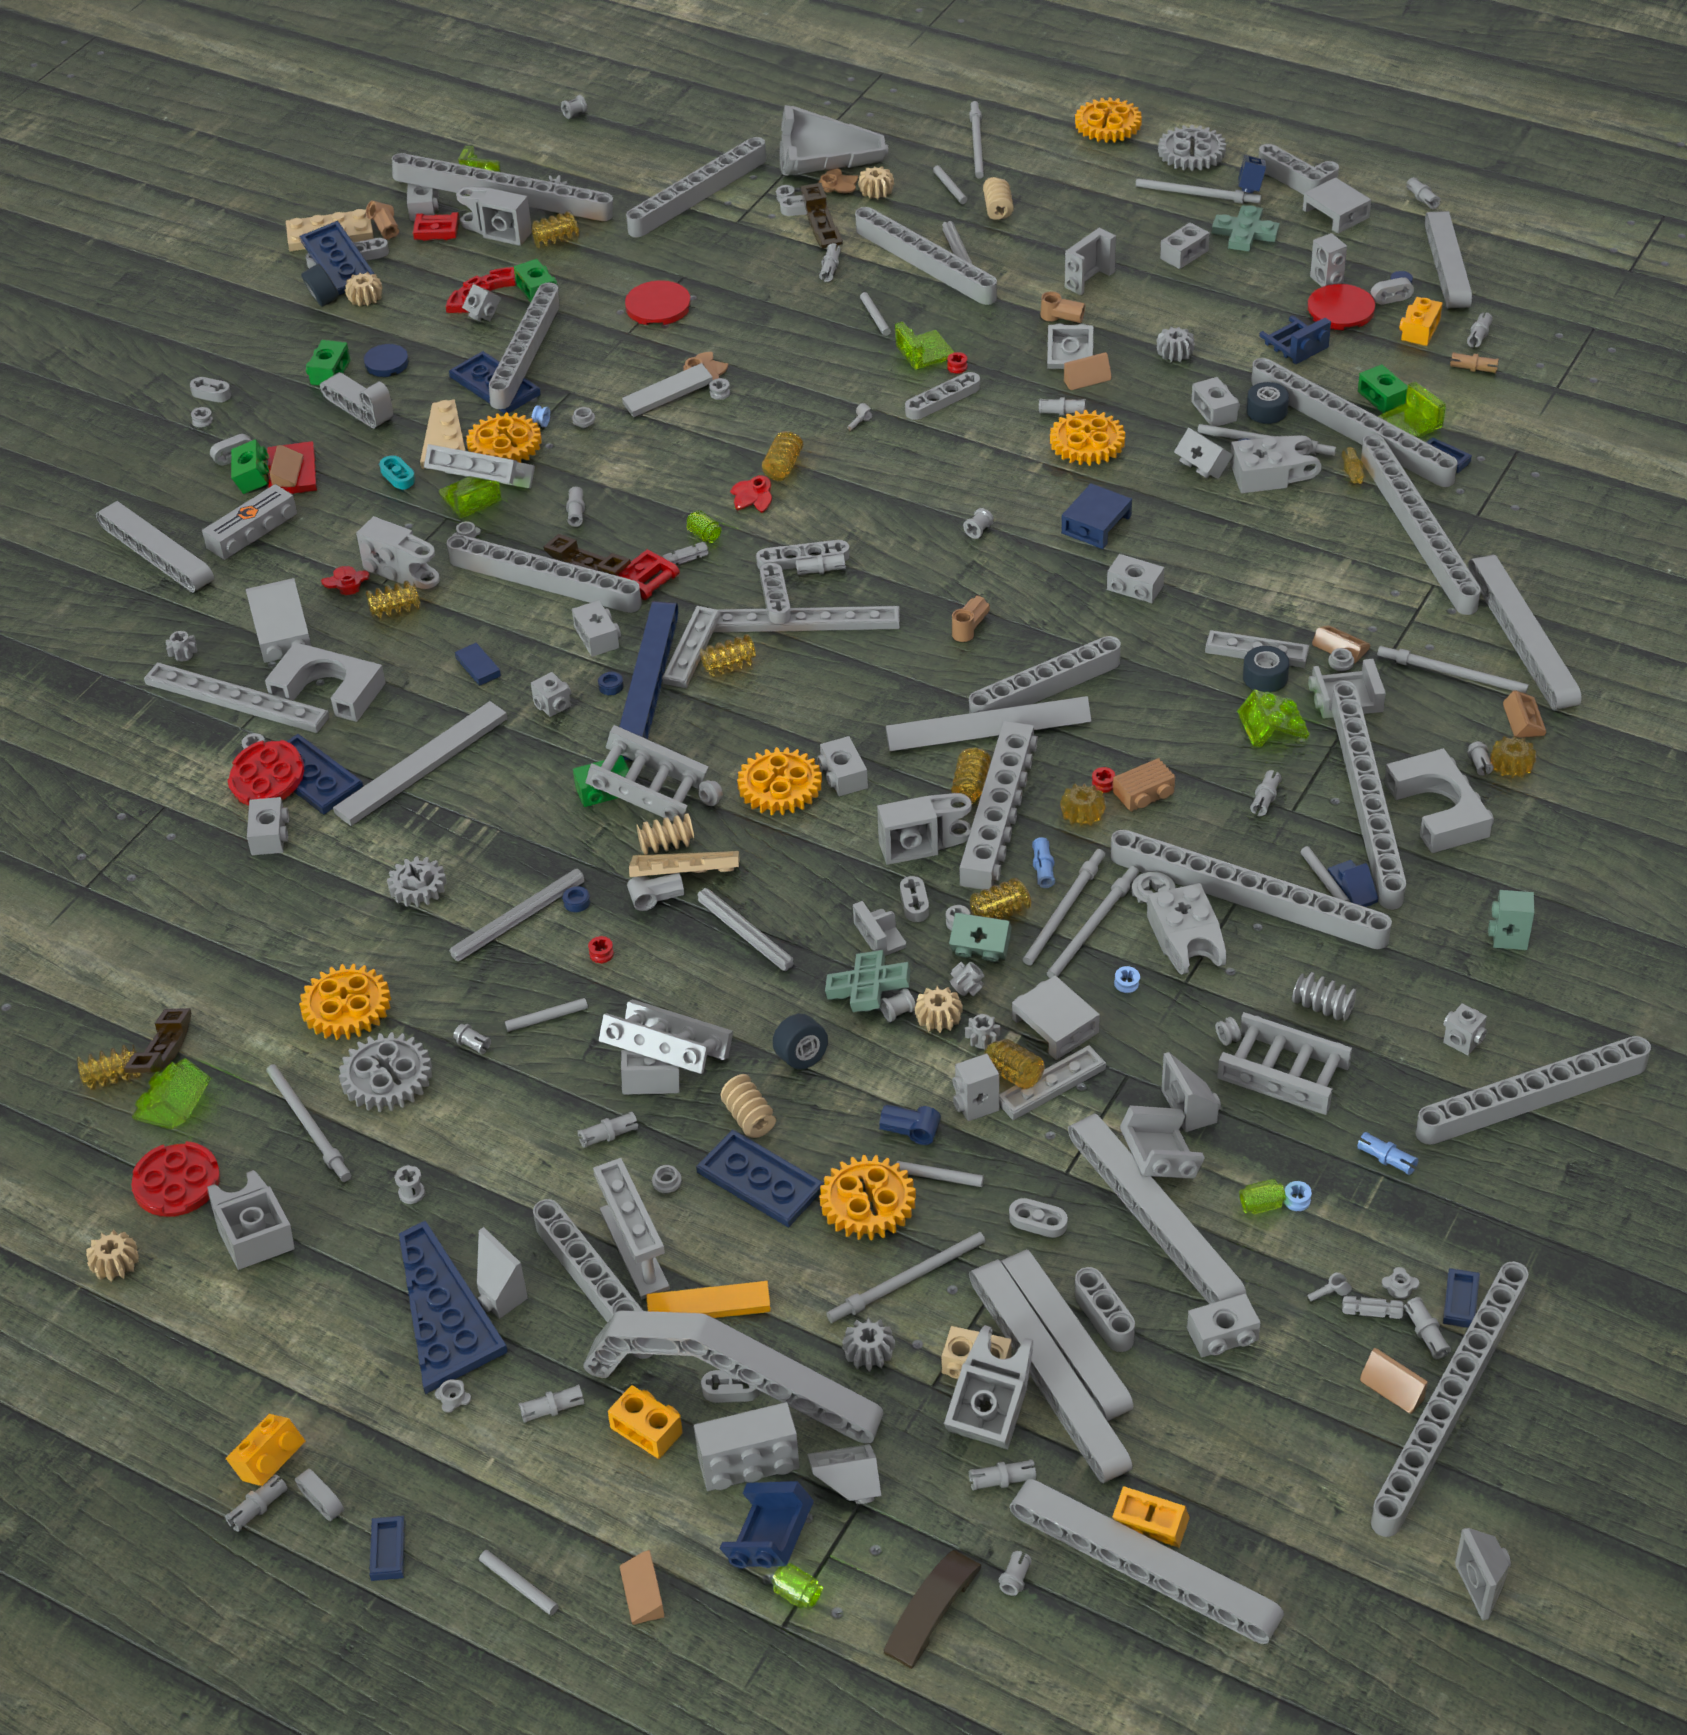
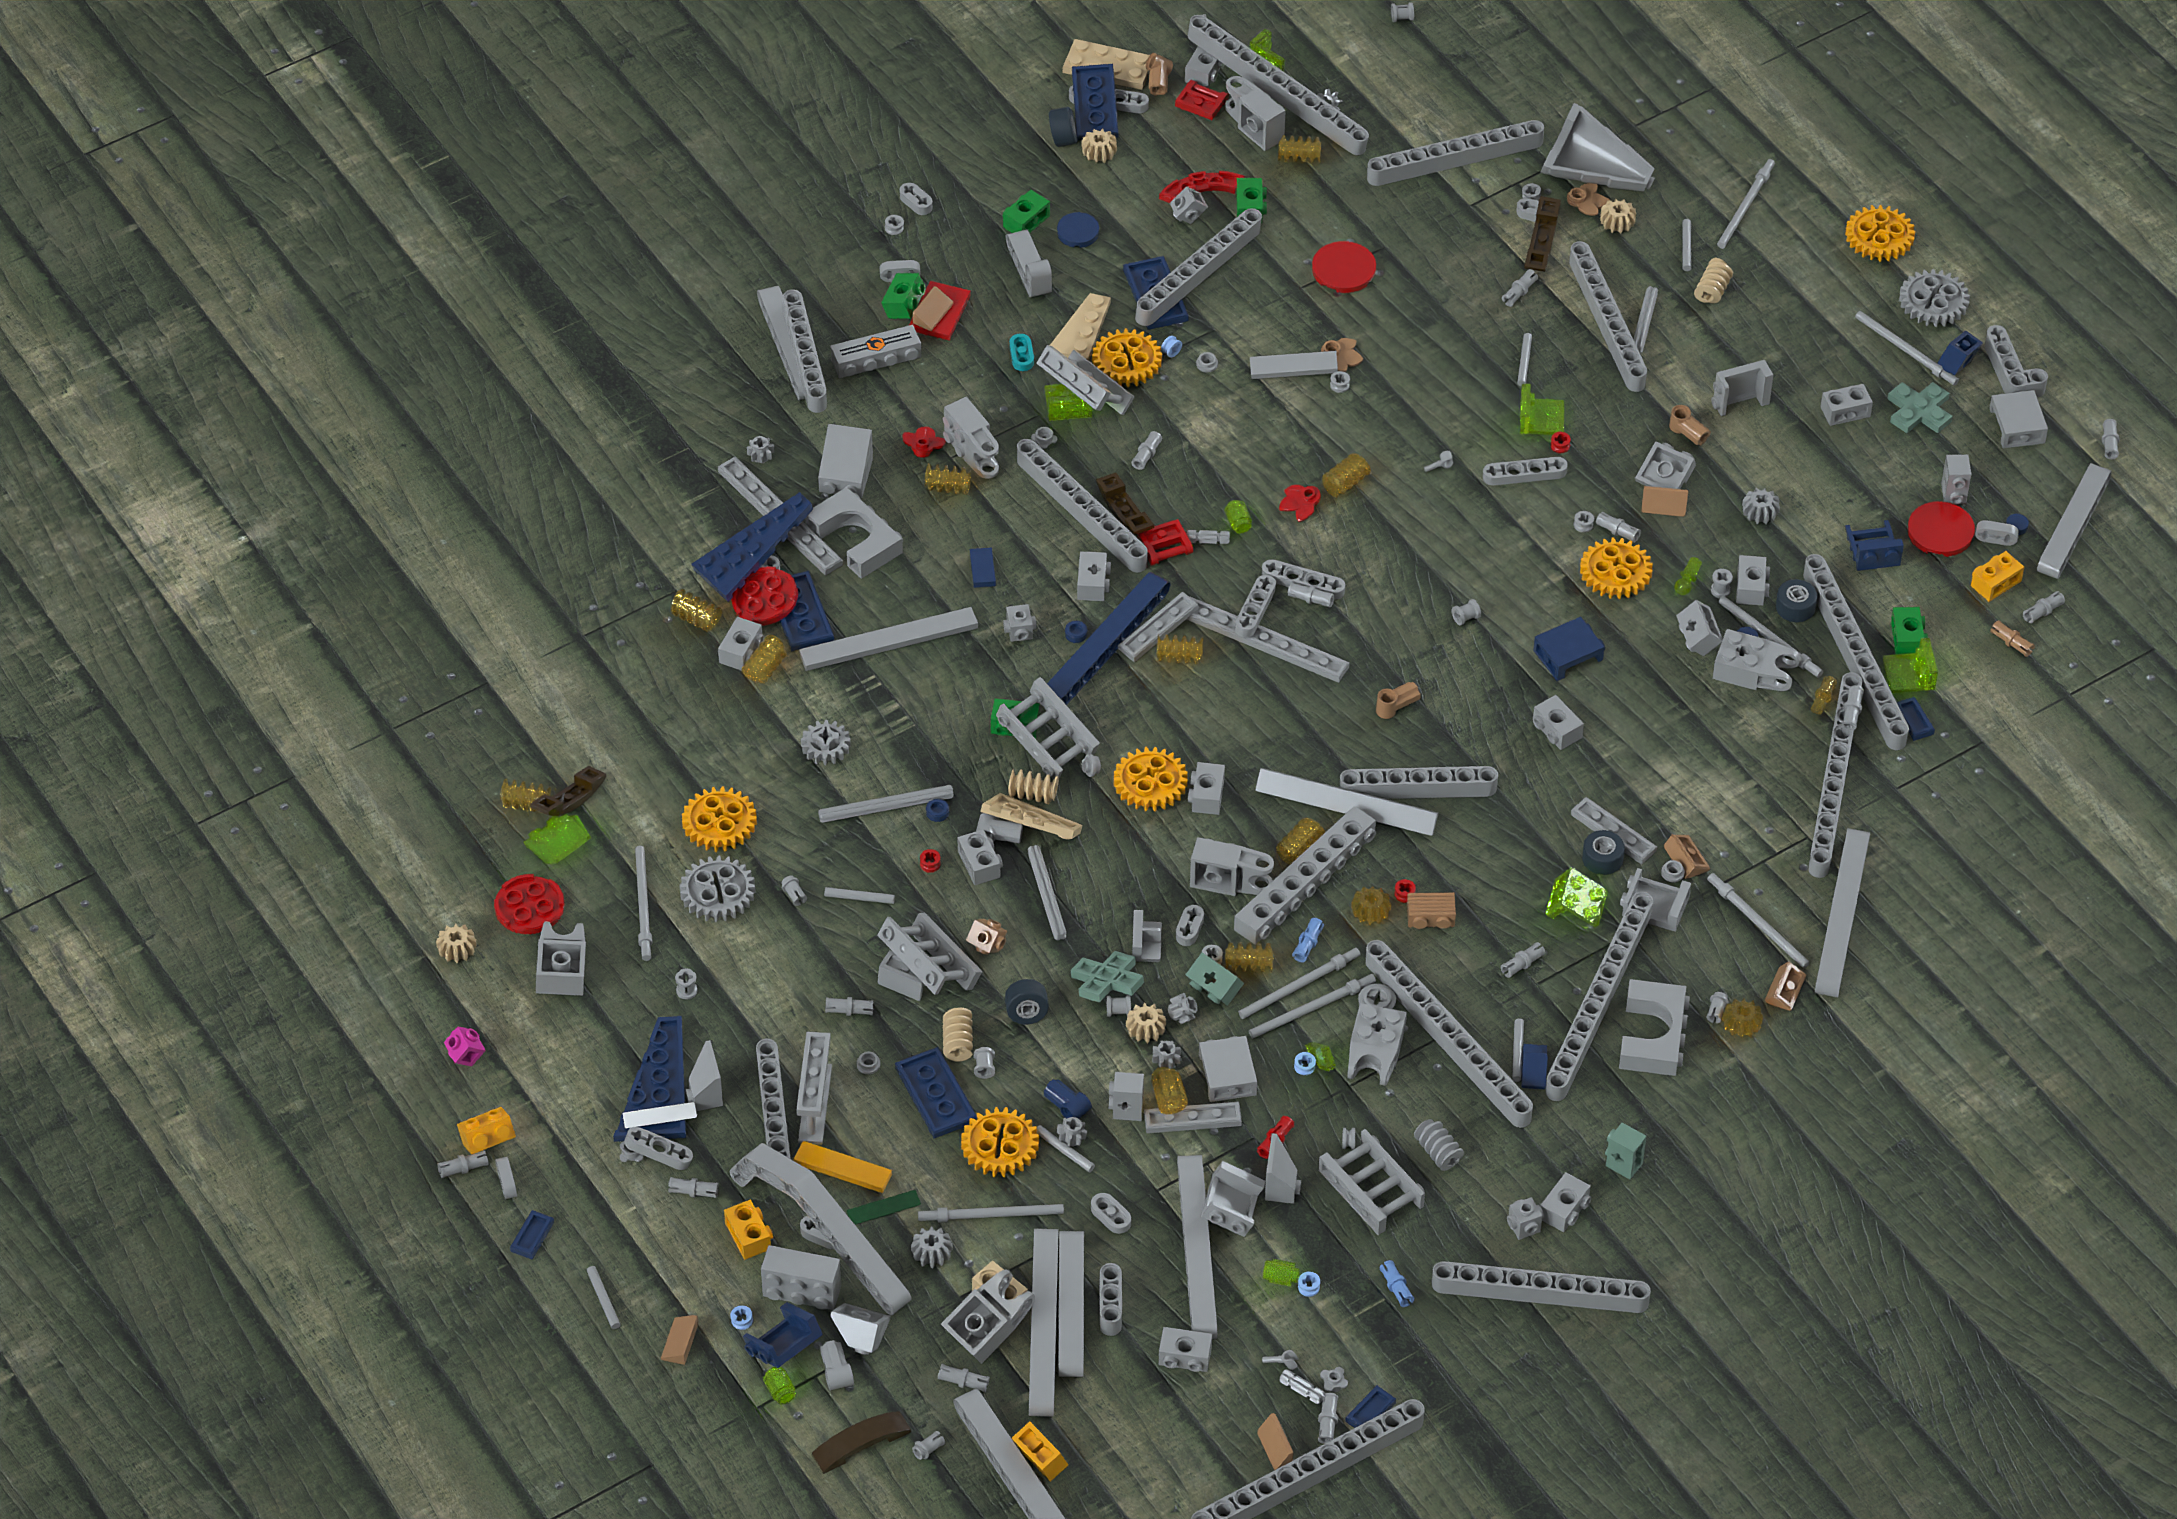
camera: 25 degrees right, 5 degrees up
none -> dark pink brick [444,1026,486,1067]
none -> white sticker [623,1102,697,1128]
none -> light grey beam [624,1127,693,1170]
none -> clear yellow piece [671,589,722,632]
none -> dark blue wing [692,492,813,602]
none -> light blue bush [730,1305,753,1330]
none -> clear yellow piece [741,635,787,684]
none -> light grey beam [783,290,827,413]
none -> light grey piece [820,1340,854,1390]
none -> dark green sticker [847,1190,921,1225]
none -> light grey brick [957,829,1003,886]
none -> medium nougat brick [966,919,1007,955]
none -> light grey bush [974,1047,995,1079]
none -> light grey gear [1057,1117,1087,1147]
none -> red pin [1257,1116,1295,1159]
none -> clear neon green tile [1305,1042,1336,1071]
none -> light grey brick [1540,1172,1591,1232]
none -> light grey bush [1574,511,1594,532]
none -> clear neon green axle [1674,557,1702,595]
none -> light grey bush [1711,569,1733,598]
none -> light grey pin [1842,686,1864,731]

